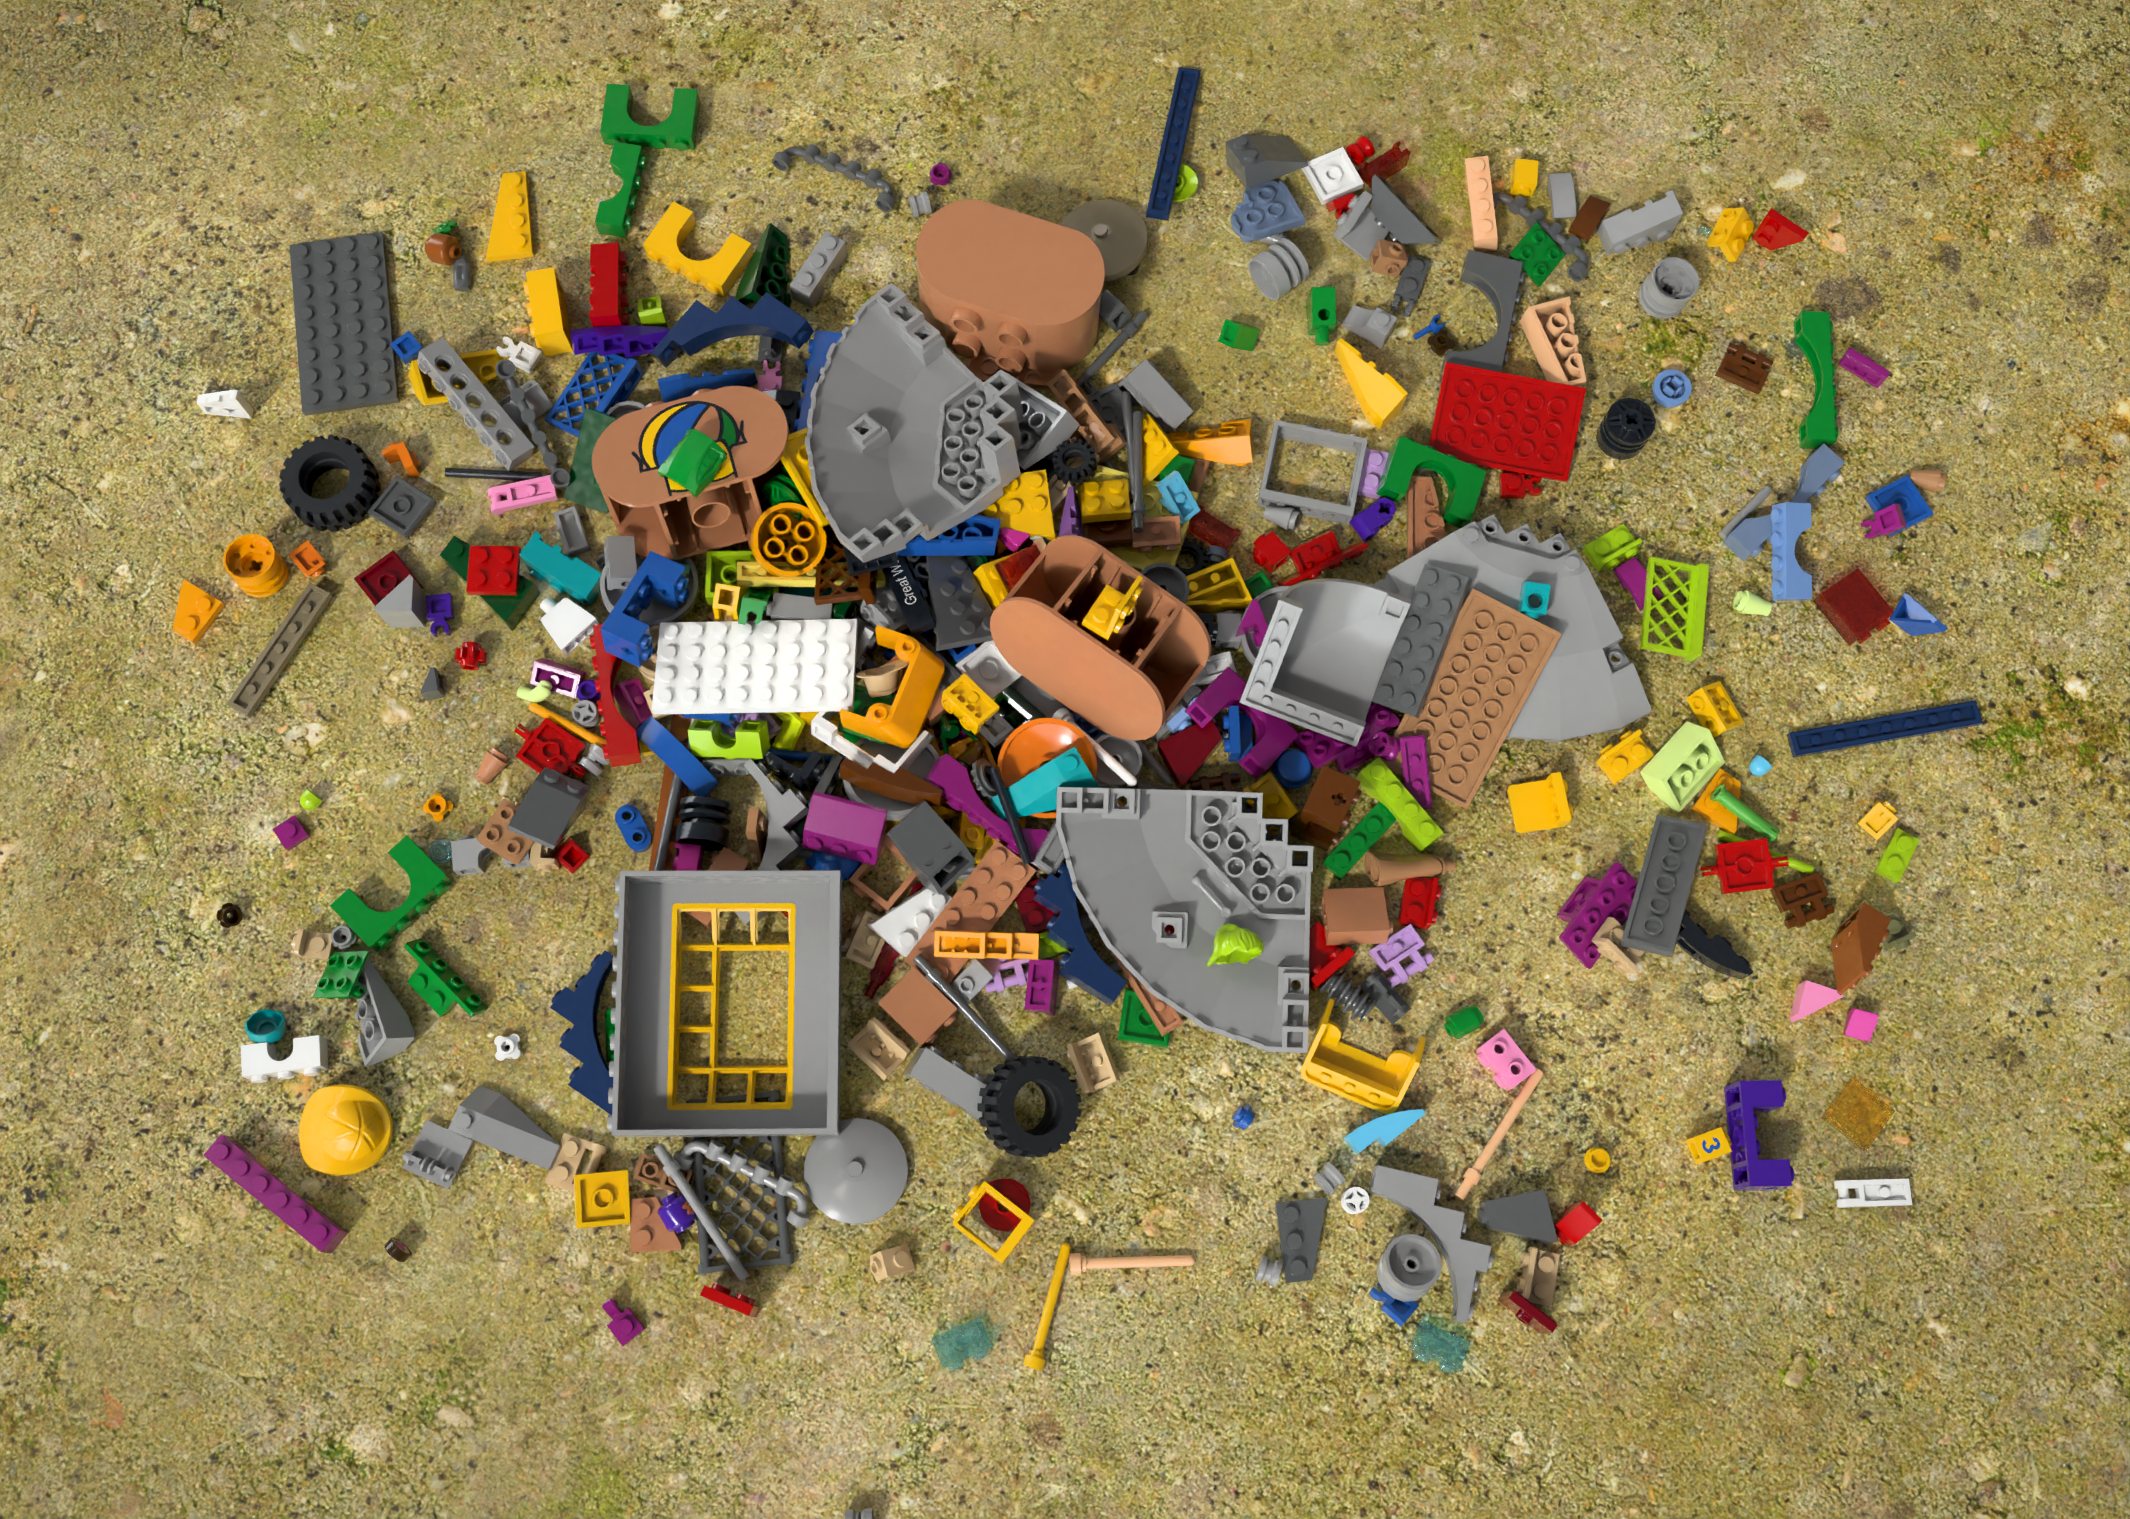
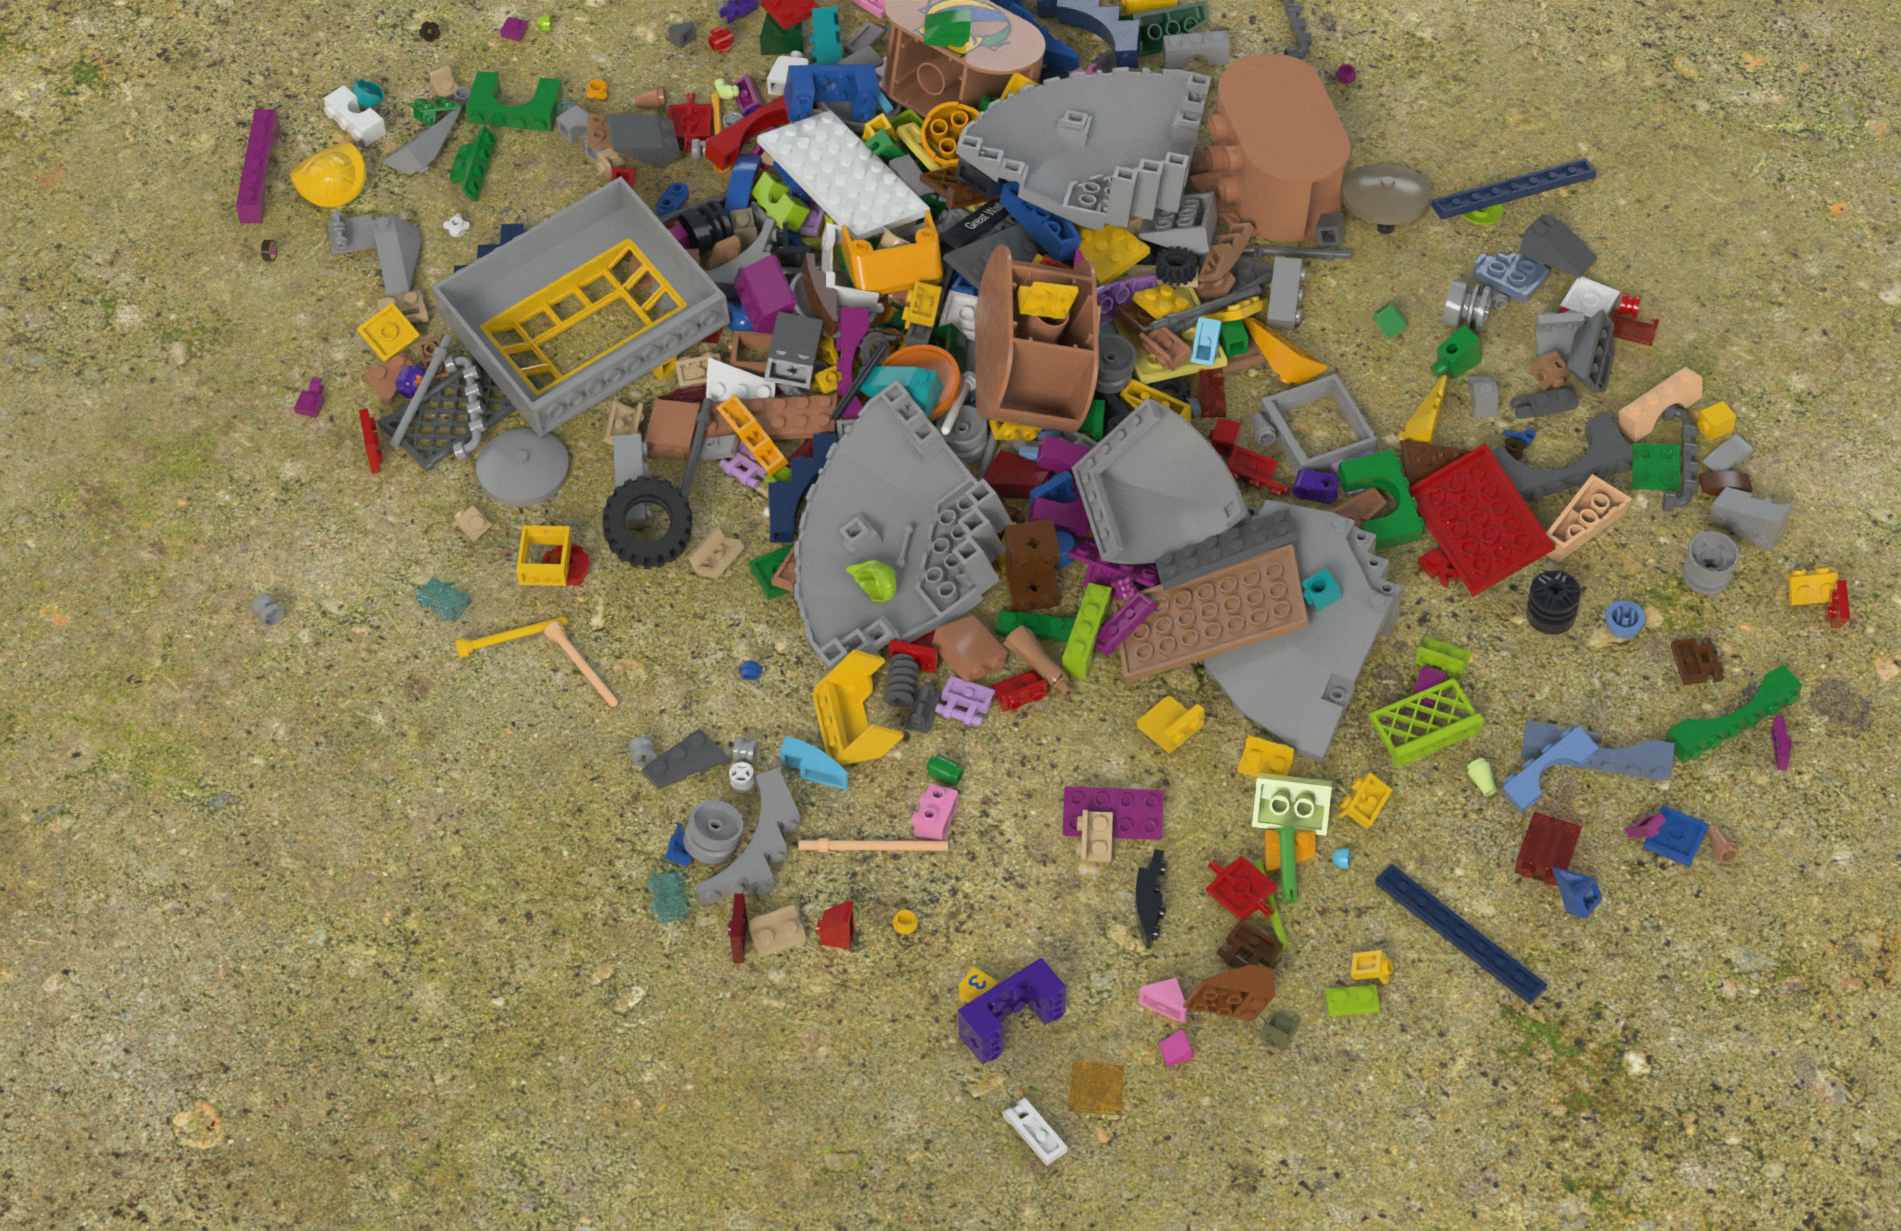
camera: 60 degrees right, 20 degrees down
magenta hinge [1024,959,1060,1016] -> none
dark grey slope [1477,1189,1558,1244] -> none
dark grey plate [1621,814,1707,958] -> none
none -> dark tan slope [729,207,758,253]
none -> reddish brown wing [1400,440,1471,486]

